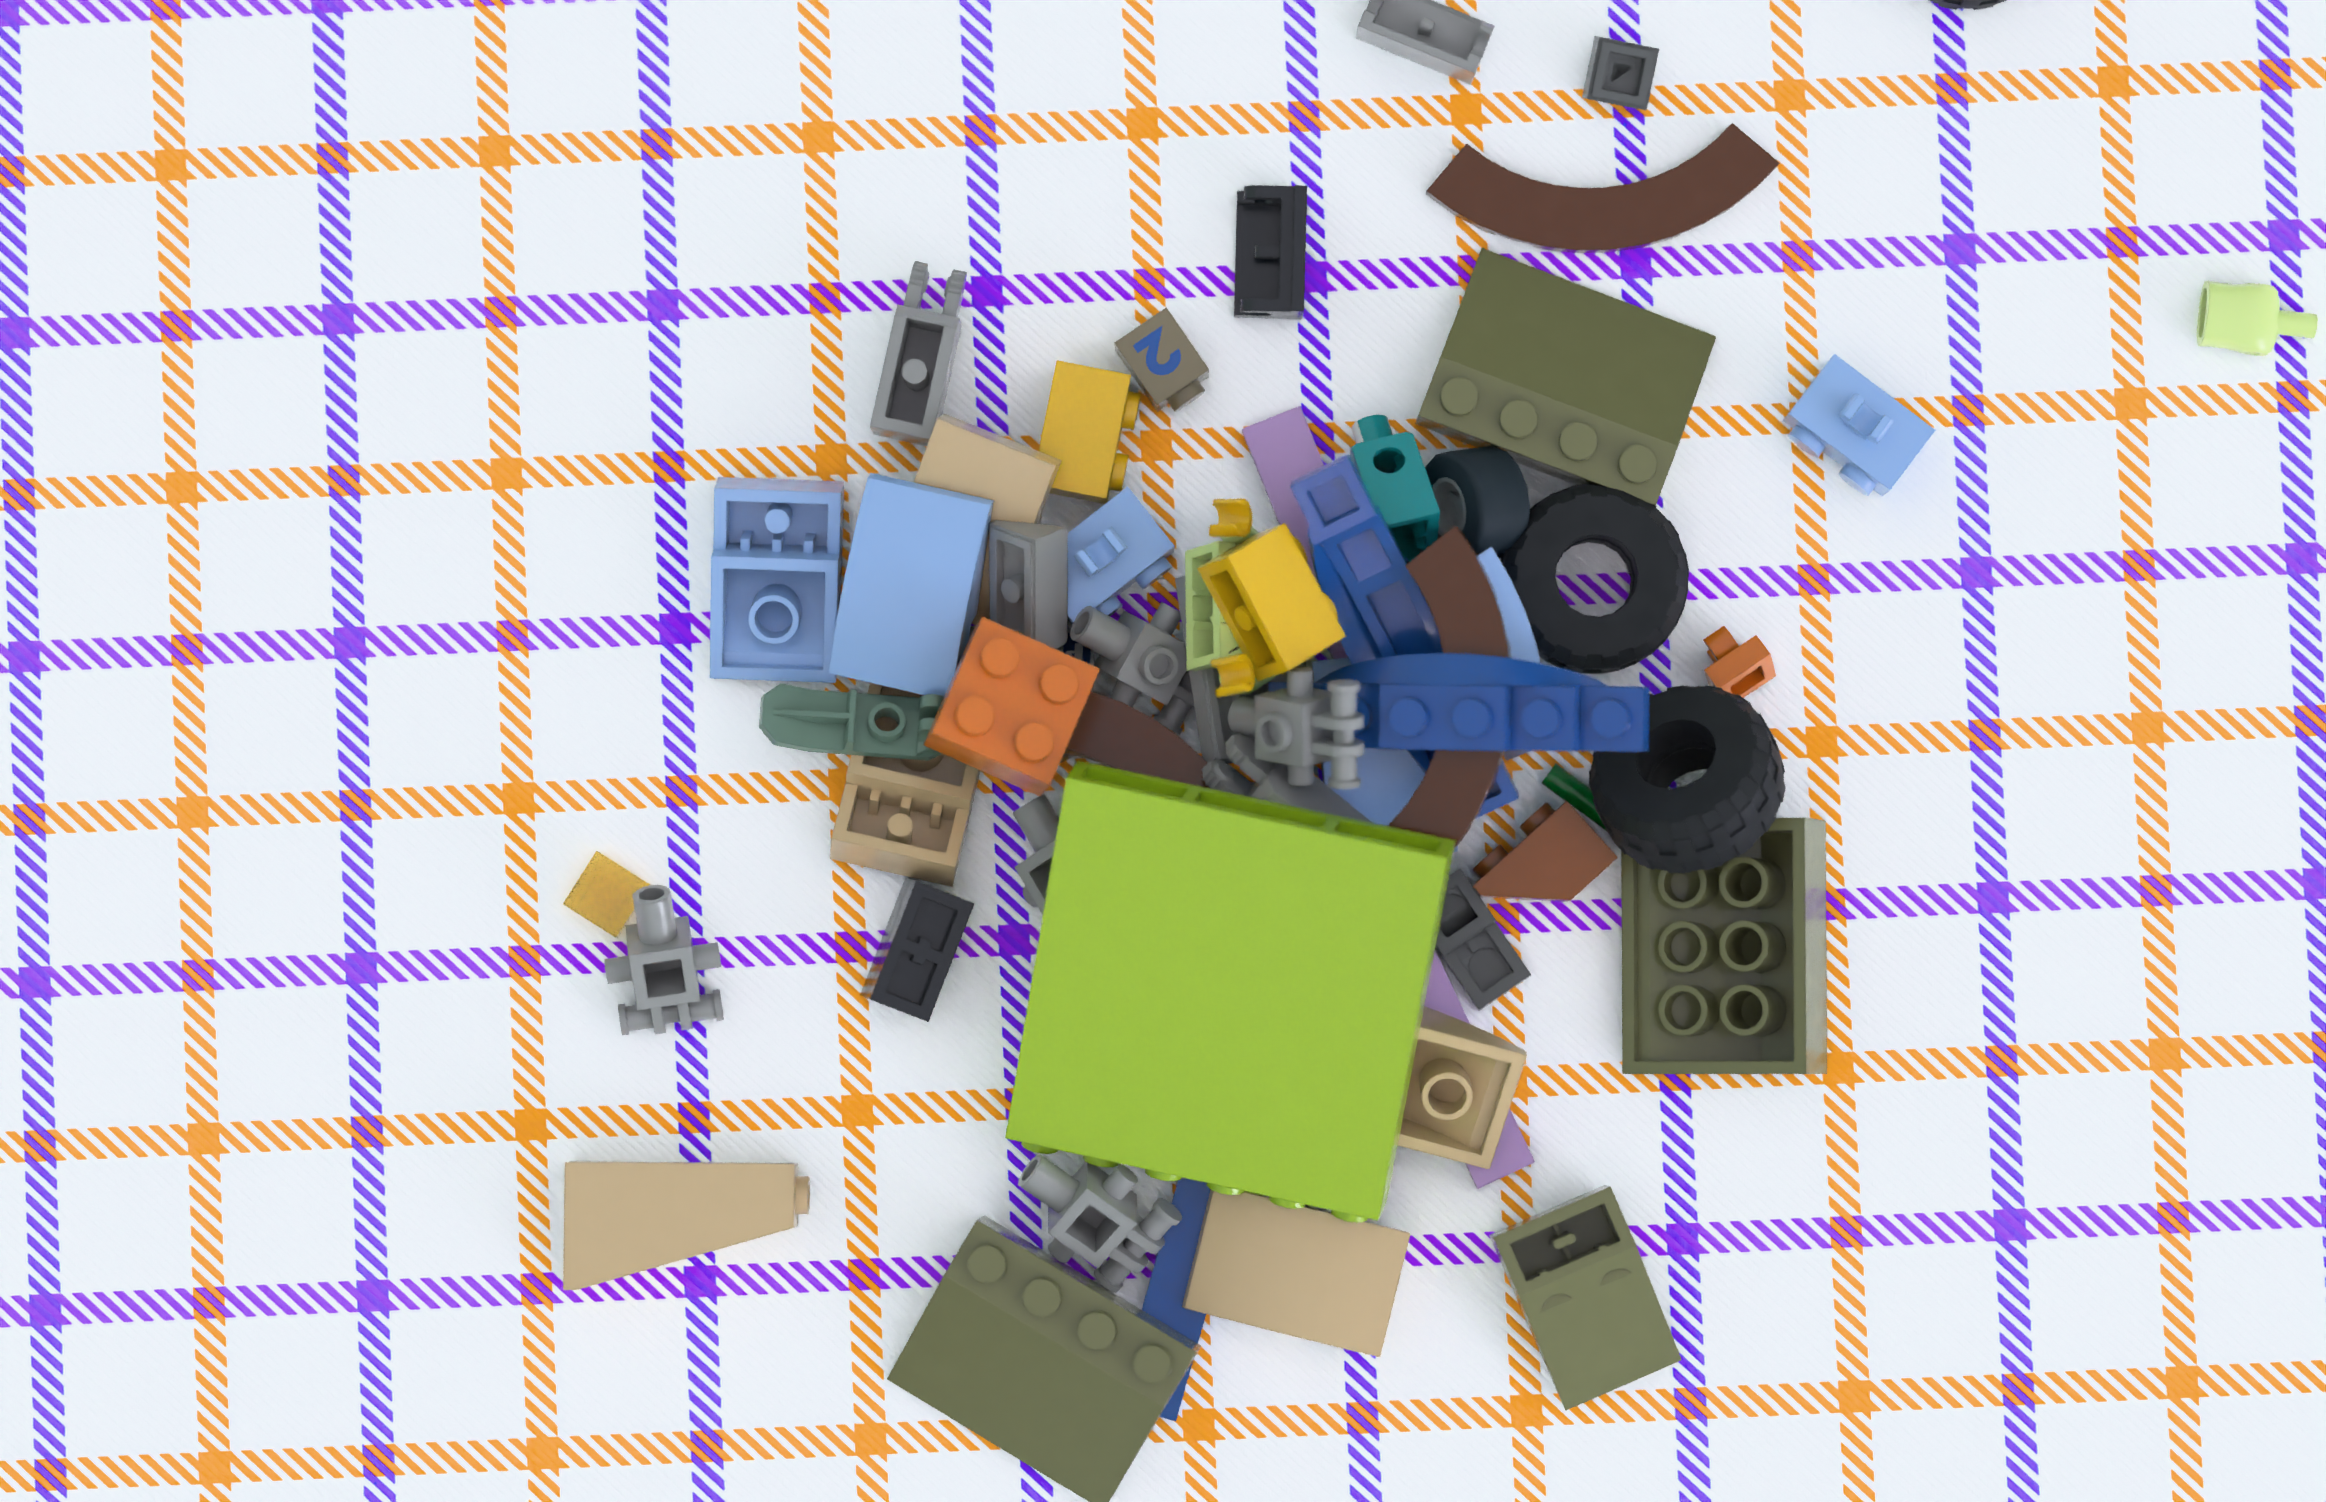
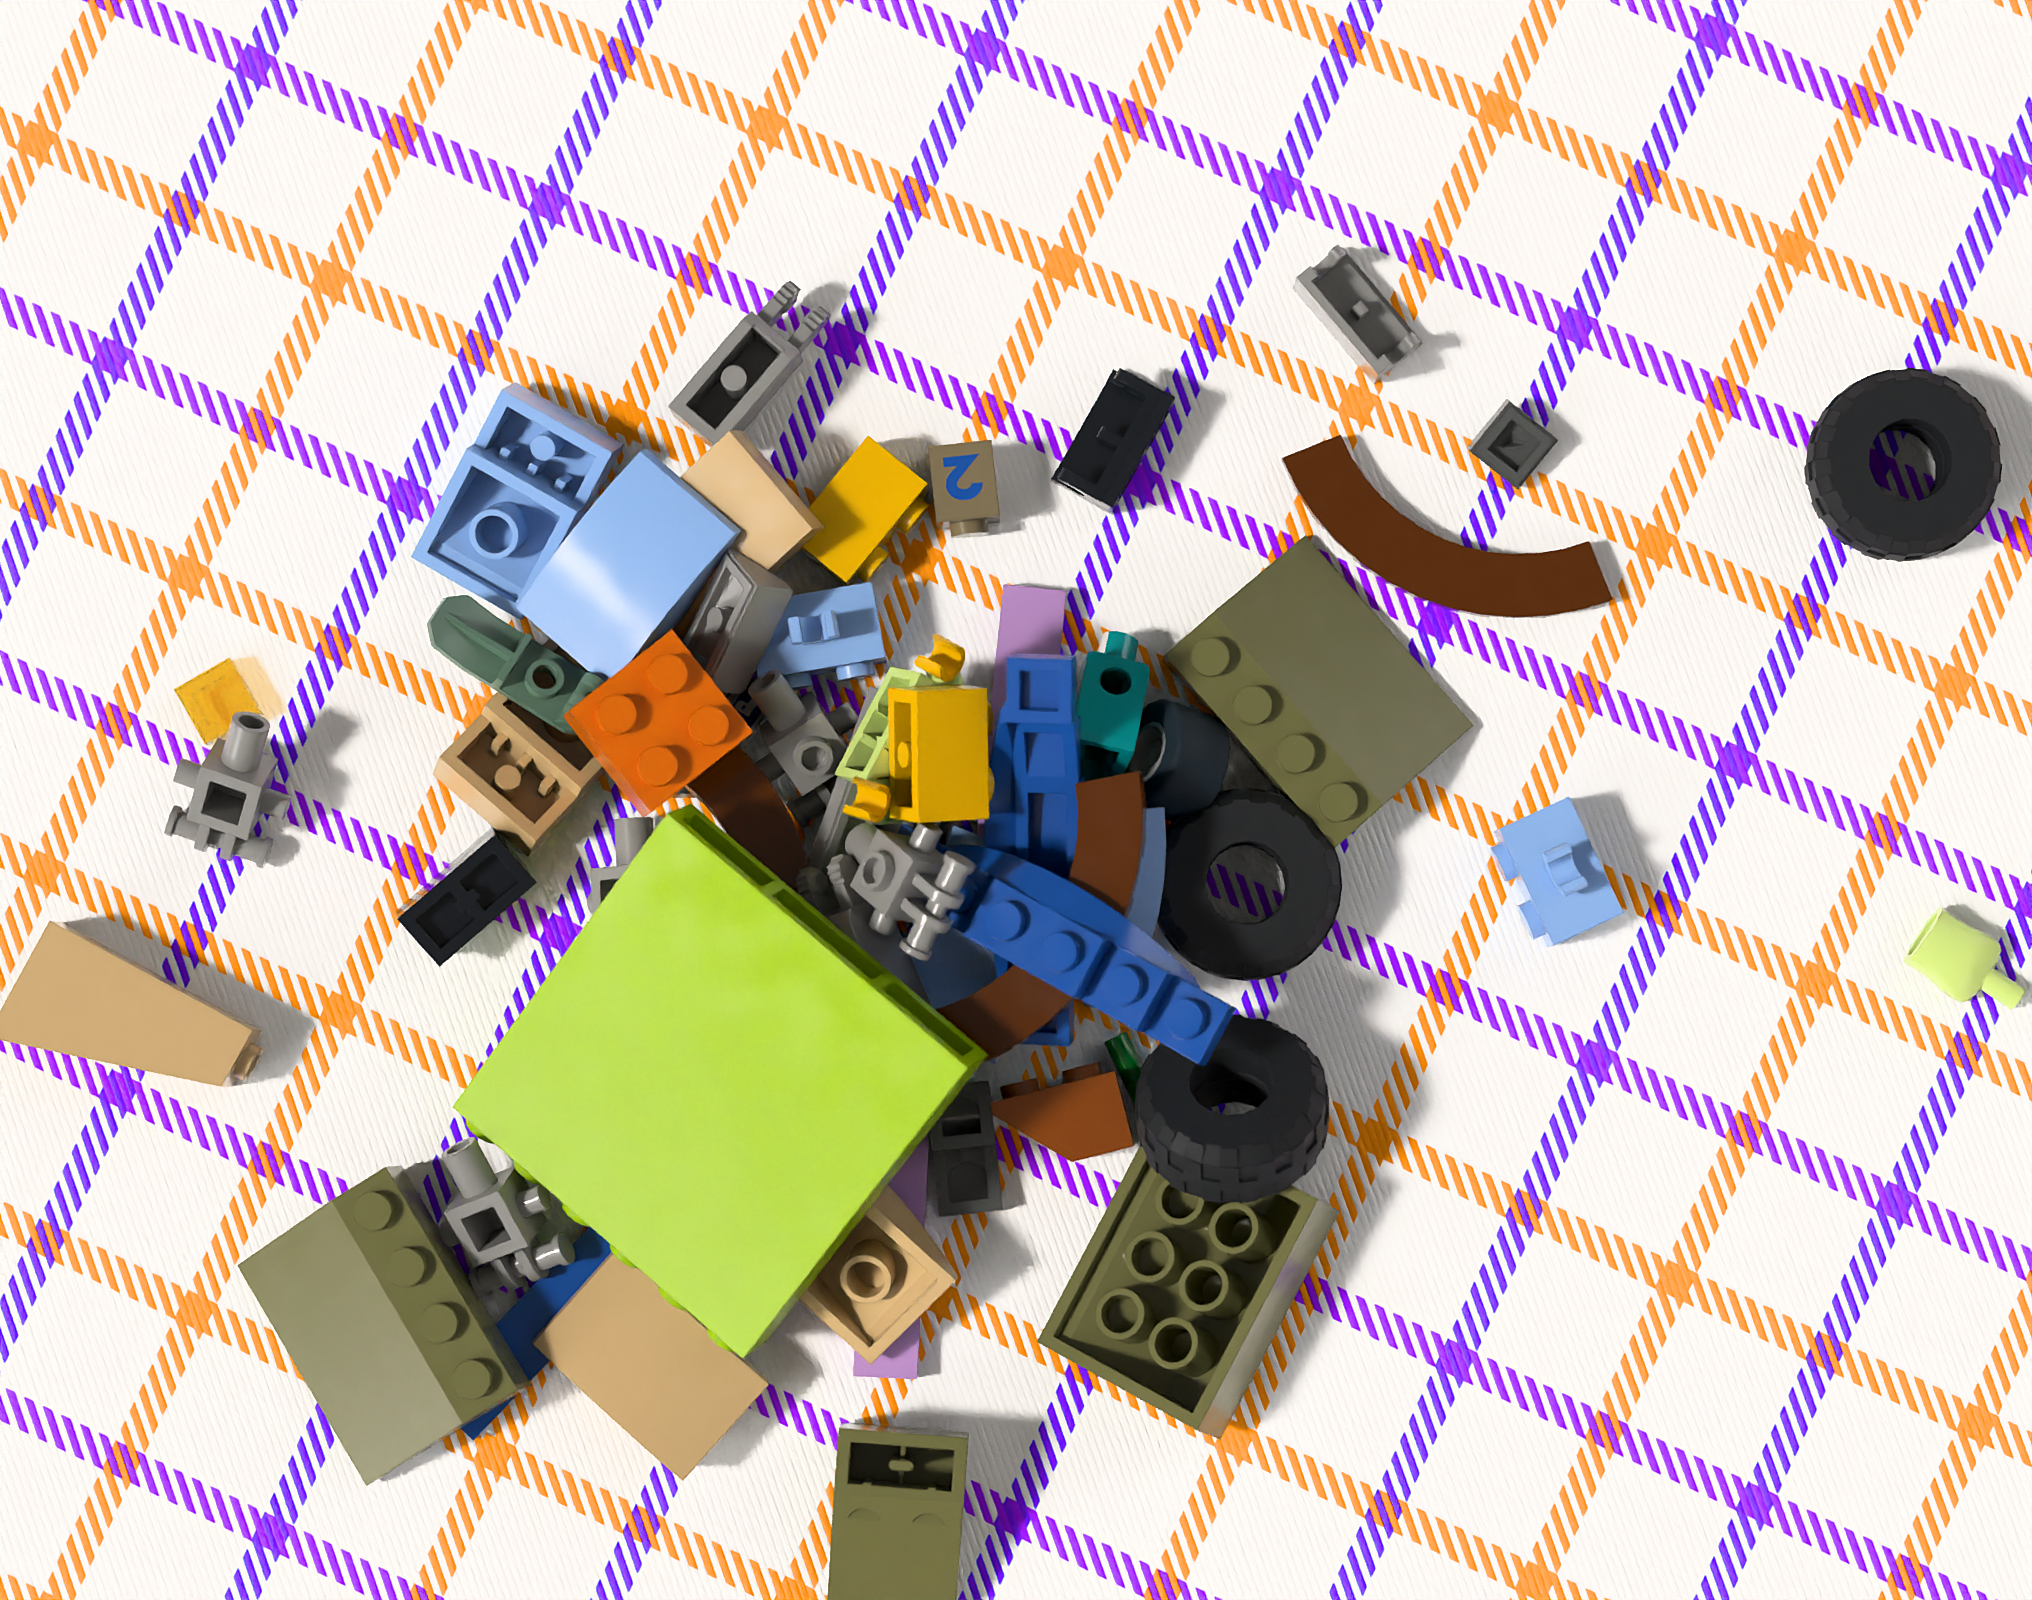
camera: 30 degrees right, 0 degrees up
orange tile [1703,626,1776,698] -> none

